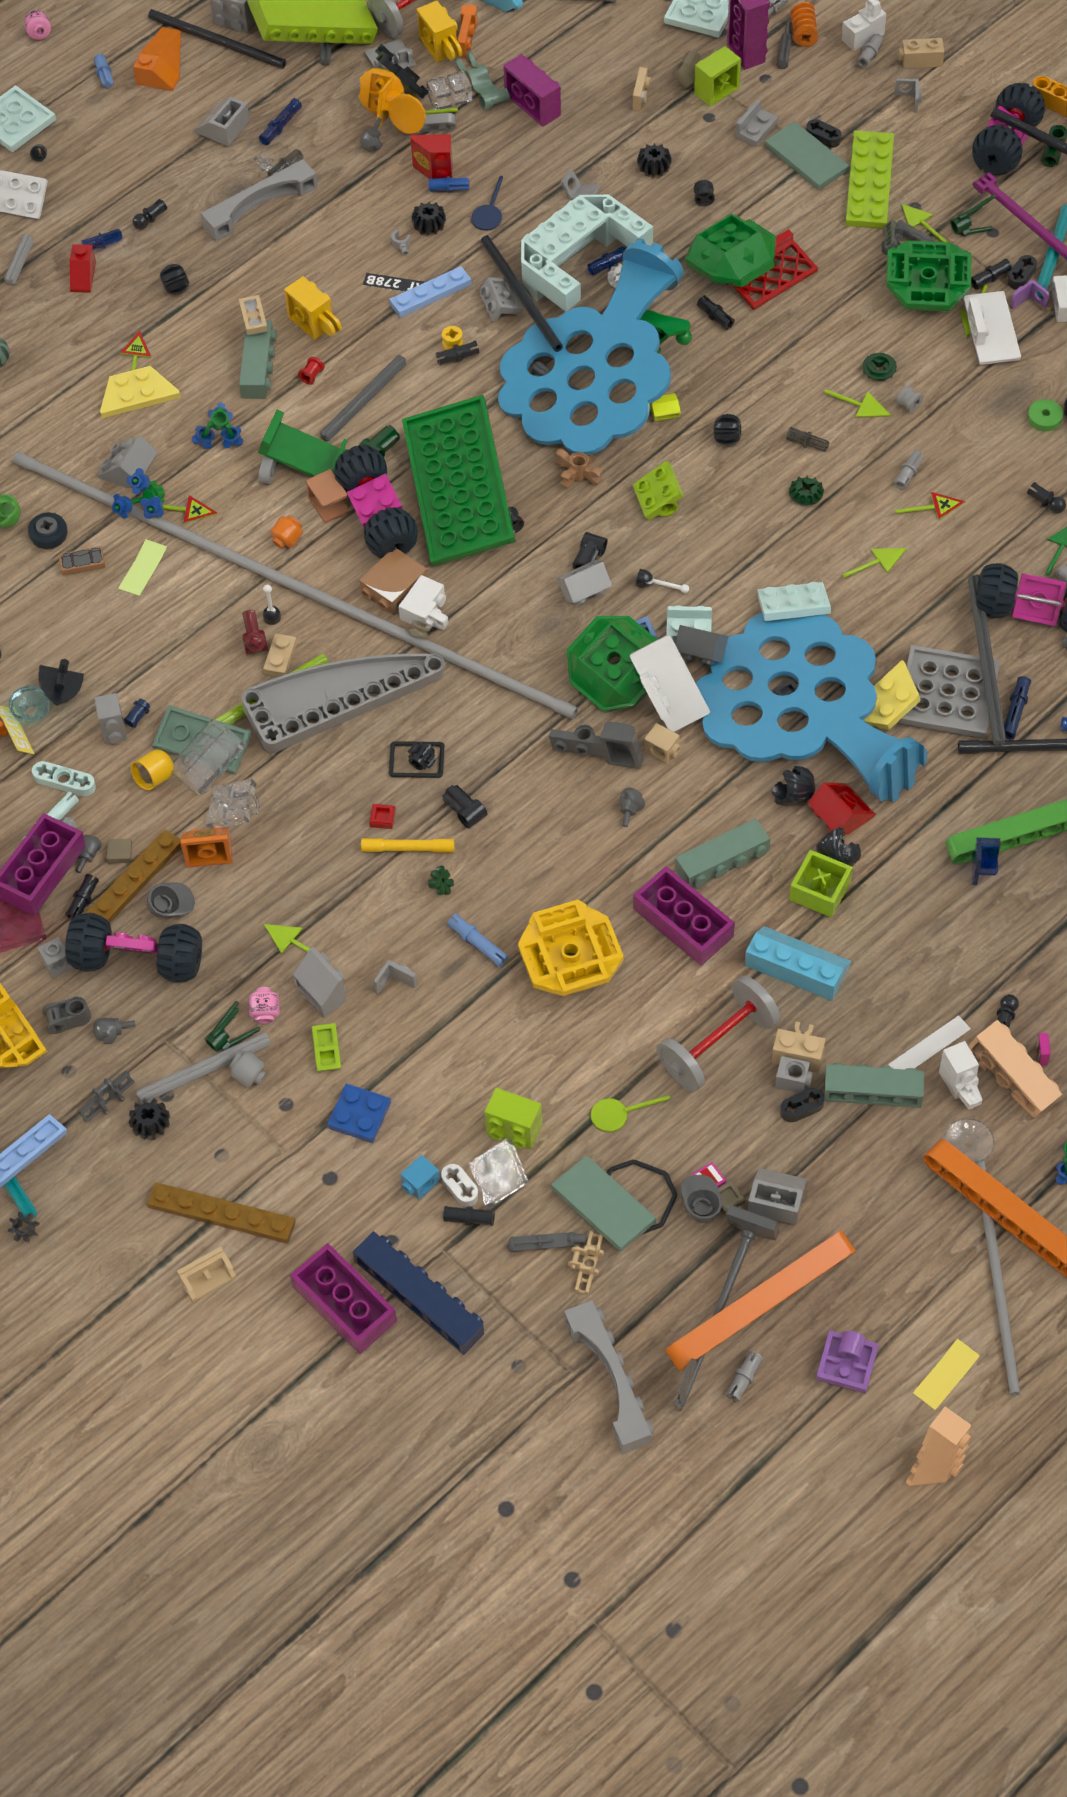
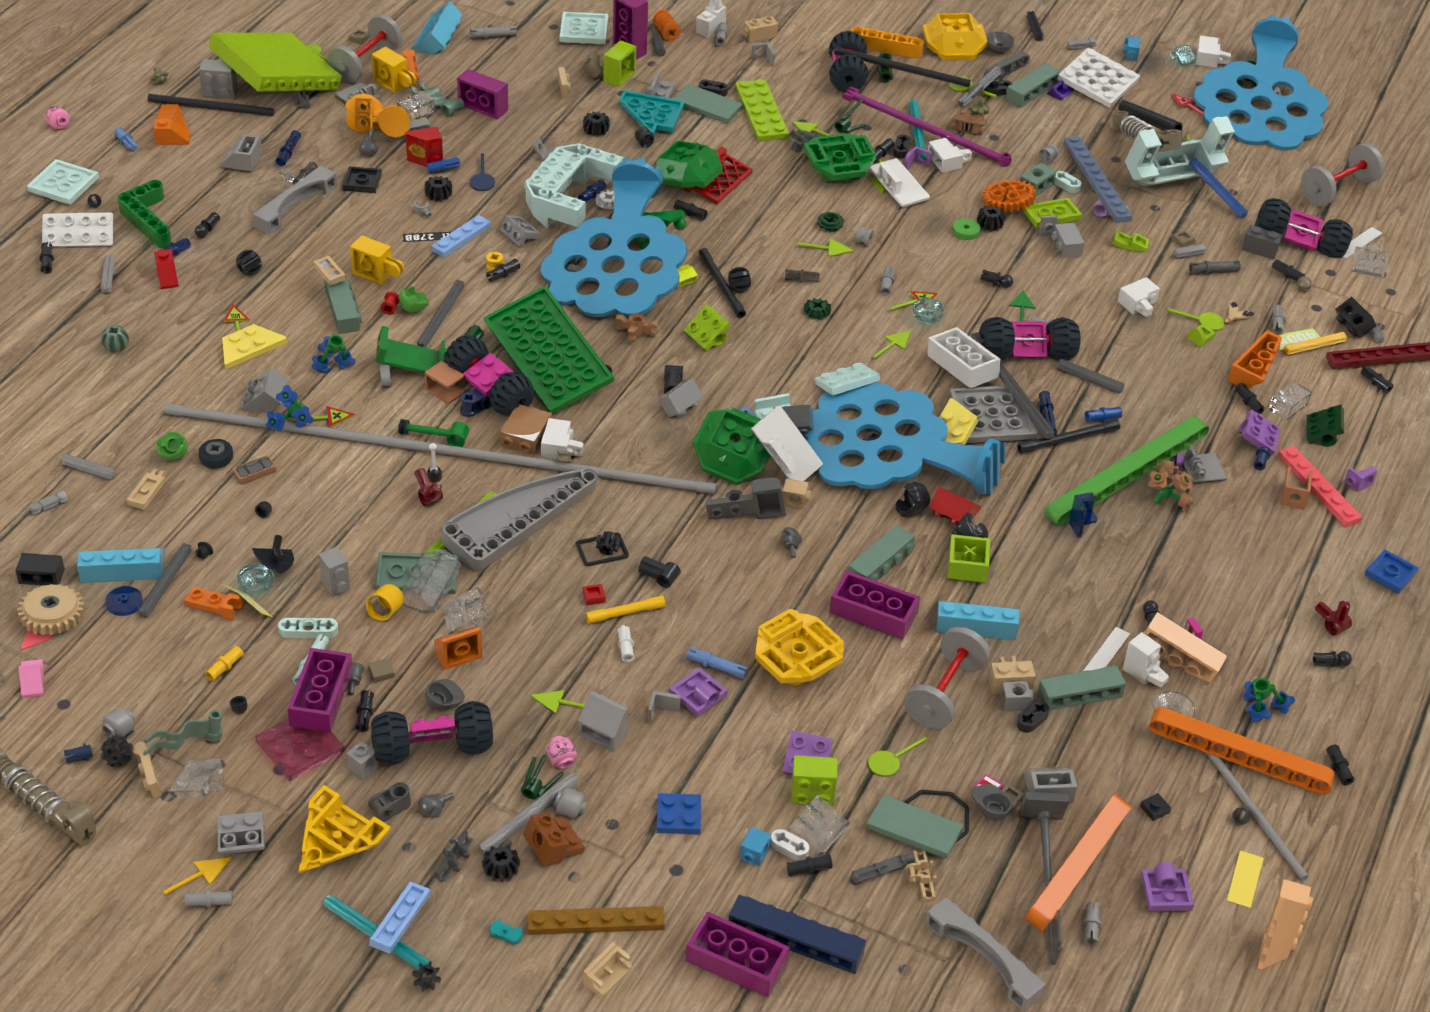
camera: 25 degrees left, 15 degrees down
pearl gold plate [85,829,181,923] -> none
yellowish green sticker [118,539,167,596] -> none
dark blue pin [124,698,150,728] -> none
tan piece [263,633,297,677] -> none
orange head [270,515,303,549] -> none
lime slope [312,1023,341,1072] -> none
black piece [375,44,429,99] -> none
dark green plant [428,866,454,895] -> none
black piece [481,235,563,352] -> none
hinge [636,569,689,593] -> none
none -> green beam [117,180,172,248]
none -> black hinge [255,501,272,518]
none -> black tile [343,166,382,193]
none -> green piece [398,419,470,447]
none -> bright green hair [399,287,429,313]
none -> dark blue piece [460,388,492,417]
none -> teal piece [490,919,523,945]
none -> dark orange brick [523,813,585,866]
none -> white axle [618,625,635,663]
none -> teal wing [620,90,685,137]
none -> medium lavender plate [669,667,728,717]
none -> black piece [698,248,746,318]
none -> medium lavender plate [783,730,833,775]
none -> clear light blue piece [913,298,945,325]
none -> white brick [927,327,1000,388]
none -> black plate [1140,793,1171,821]
none -> black hinge [1232,807,1251,825]

